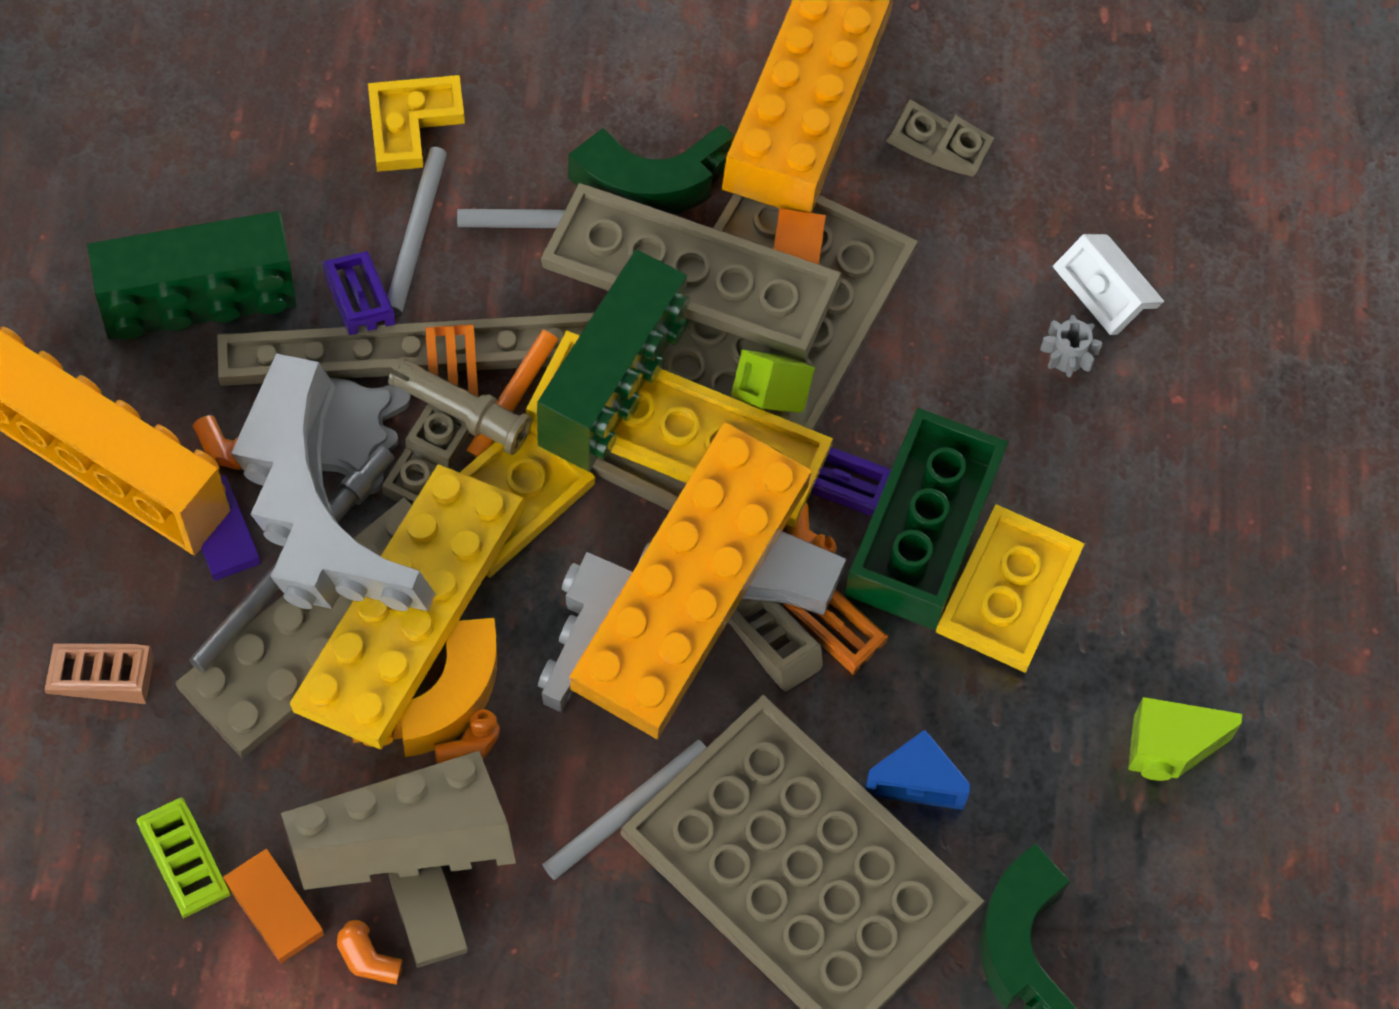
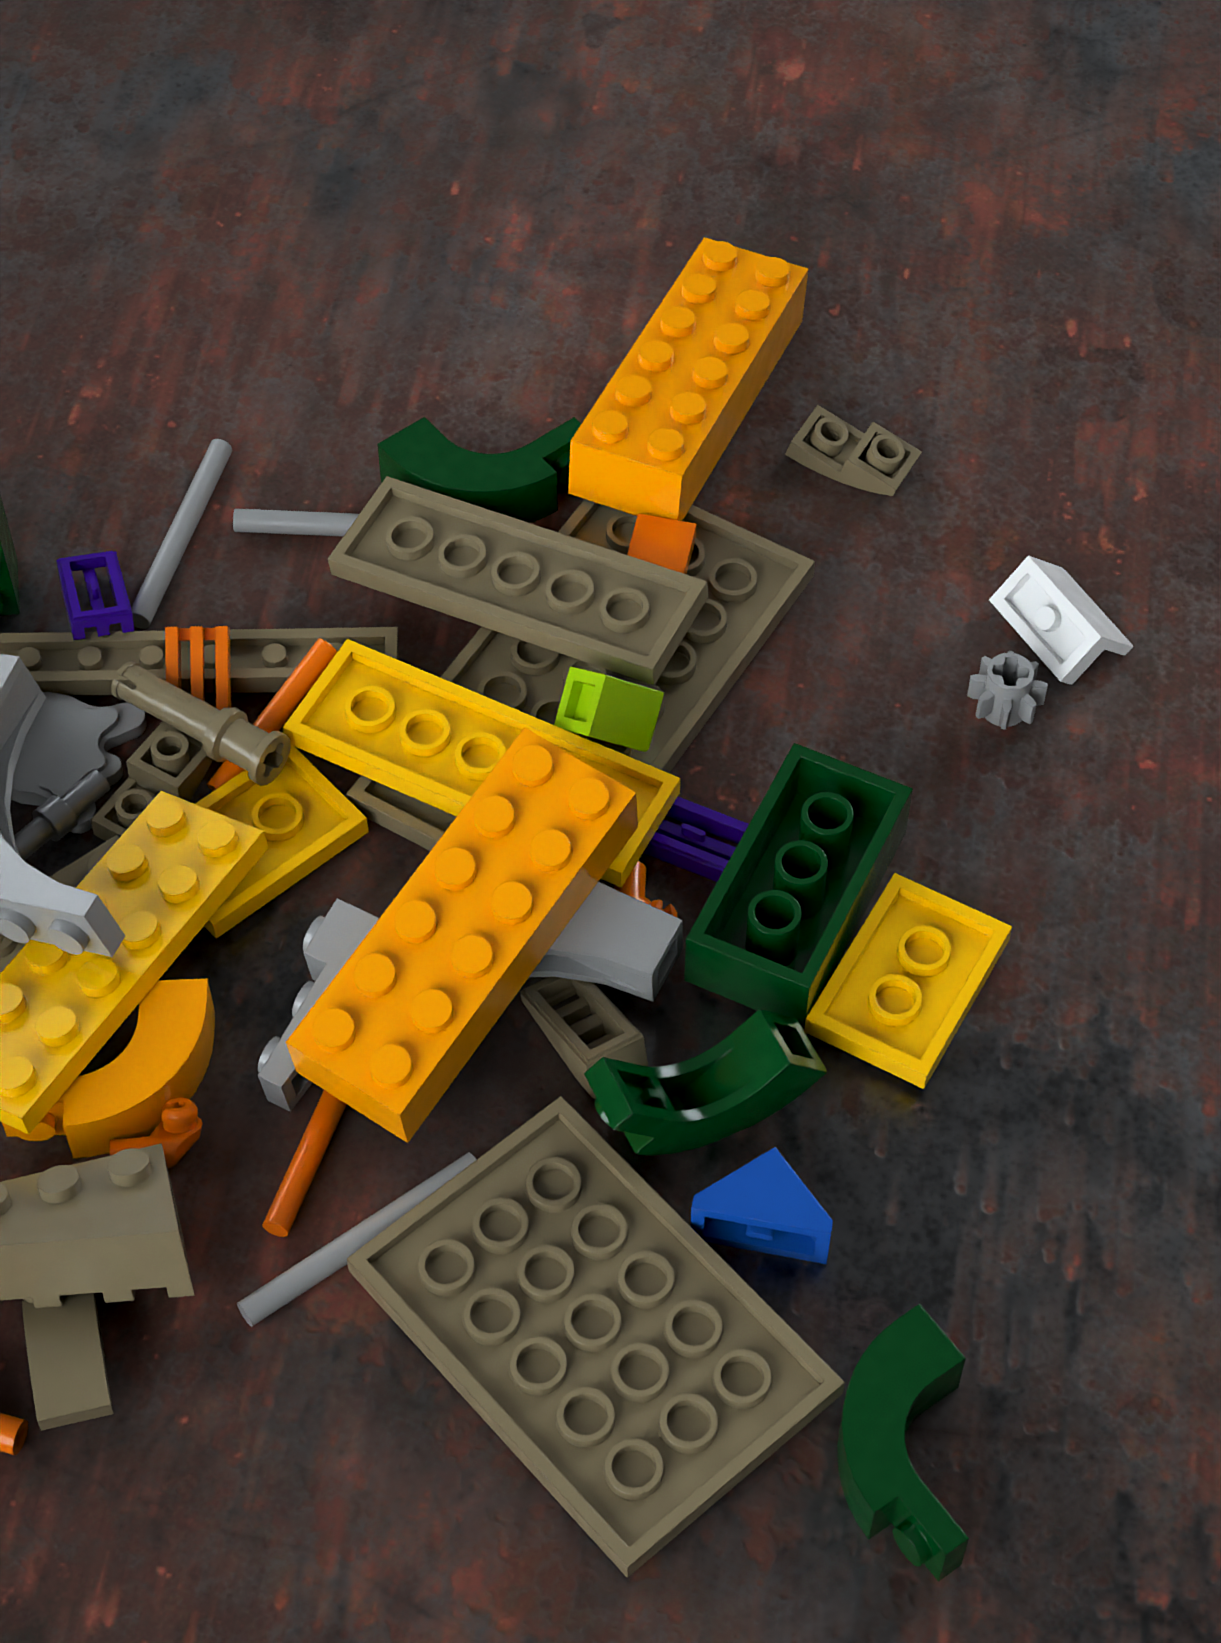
camera: 10 degrees right, 10 degrees down
yellow plate [368,75,465,172] -> none
dark green brick [537,249,690,472] -> none
orange tile [783,589,888,675] -> none
lime slope [1128,697,1242,781] -> none
none -> orange bar [262,1090,347,1237]
none -> dark green arch [584,1009,827,1155]

